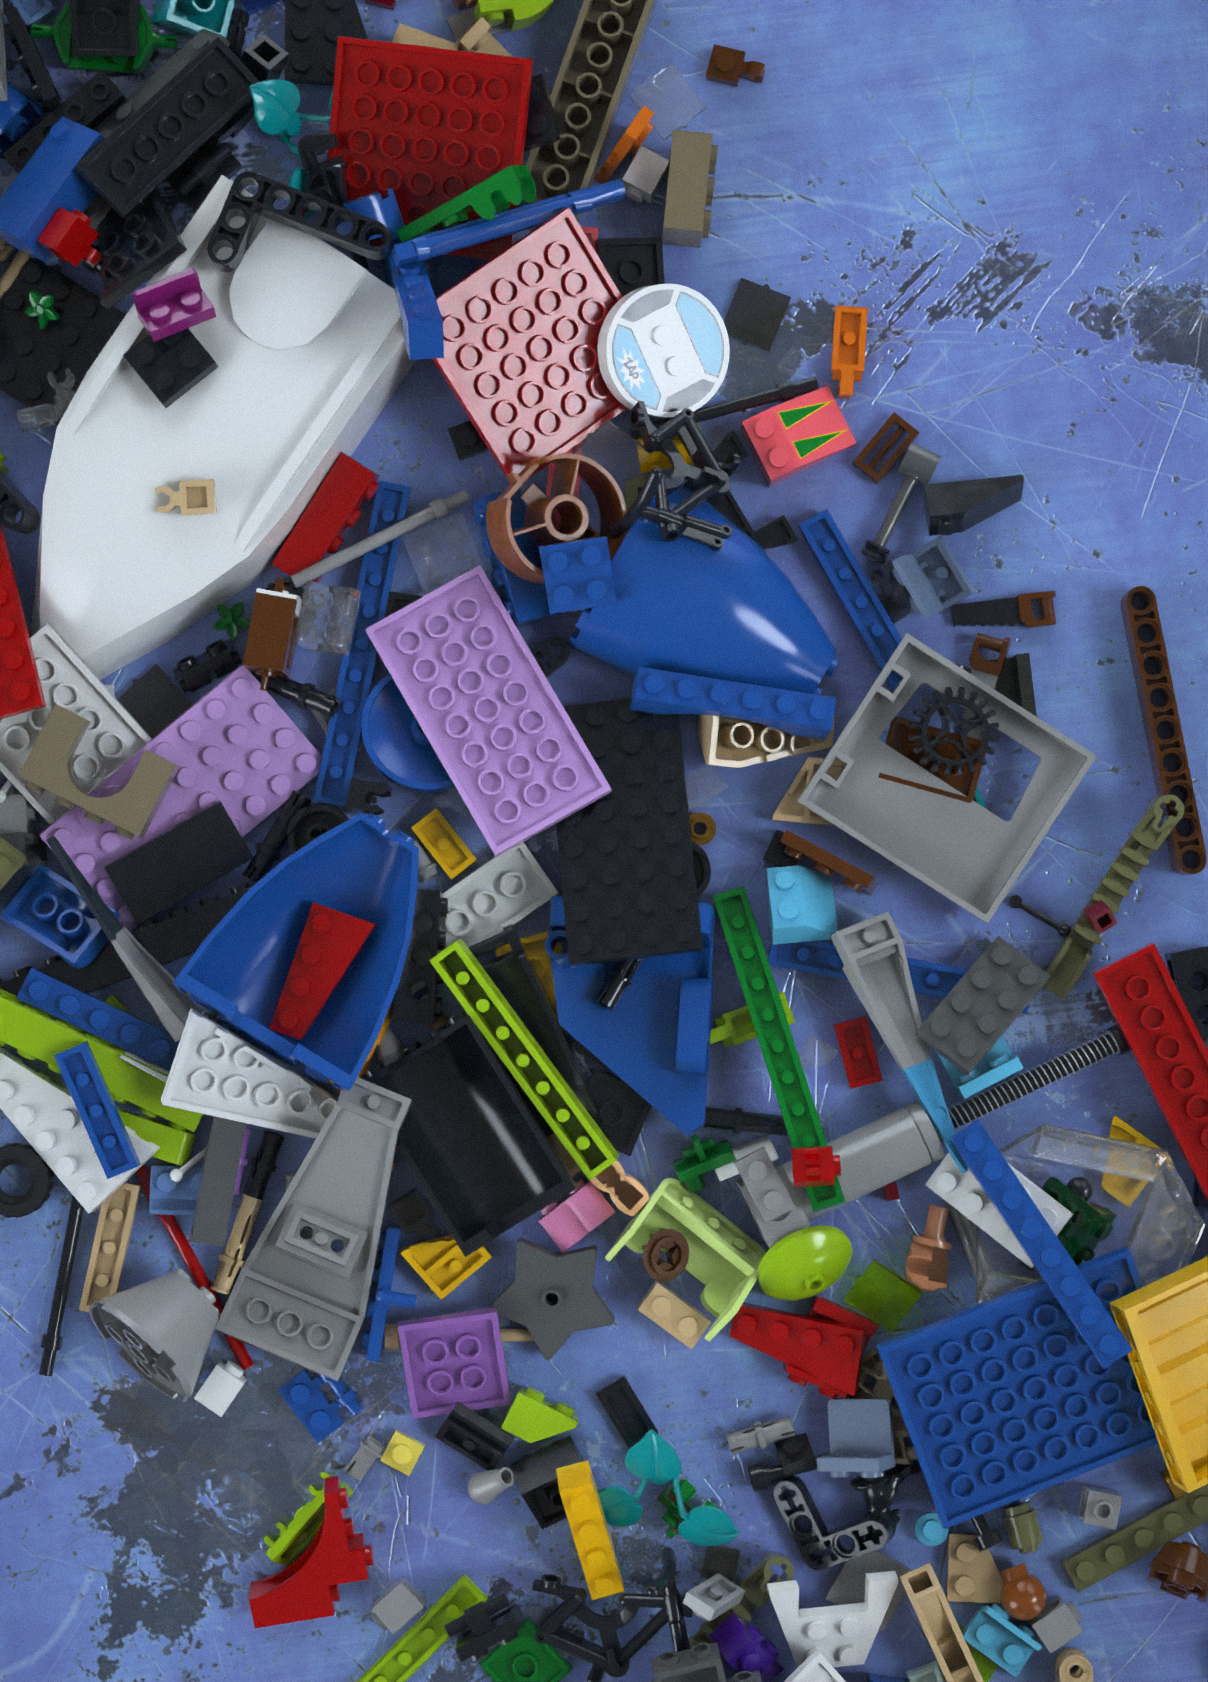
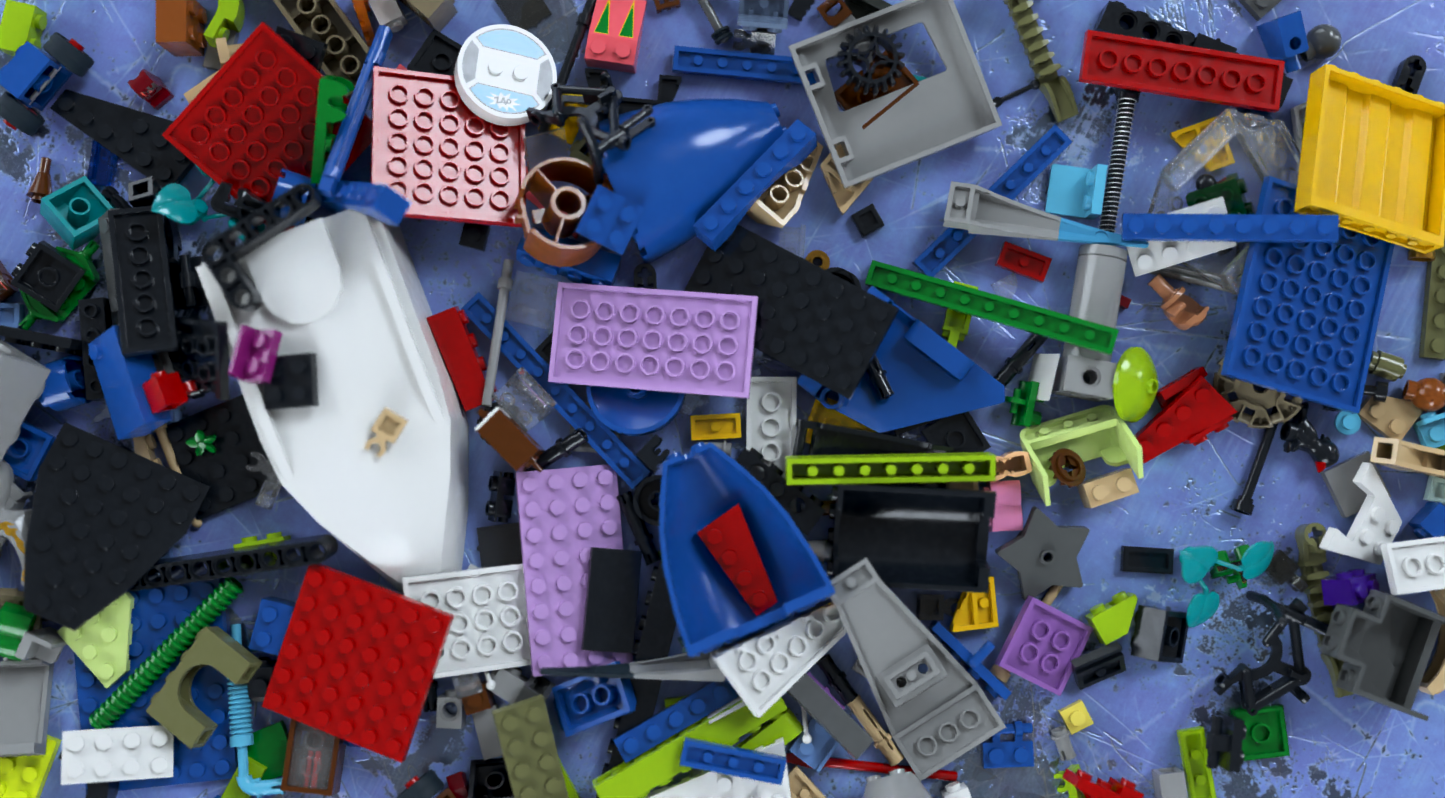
camera: 50 degrees left, 0 degrees up
dark tan arch [18,704,180,840] -> none
green plant [212,602,250,641] -> none
light grey cone [468,1467,515,1504] -> none
yellow brick [556,1460,624,1600] -> none
light grey plate [683,1573,746,1621] -> none
light grey pin [726,1415,796,1455] -> none
light grey plate [734,1147,796,1223] -> none
medium azure slope [766,865,838,945] -> none
black beam [773,1476,893,1570] -> none
black plate [775,1433,817,1476] -> none
reddish brown wing [780,829,877,895] -> none
red brick [791,1146,841,1188] -> none
sand blue bracket [817,1398,895,1478] -> none
clear neon green piece [844,1259,922,1333] -> none
dark grey plate [915,936,1051,1076] -> none
light grey brick [1077,1483,1122,1530] -> none
dark red piece [1082,900,1117,934] -> none

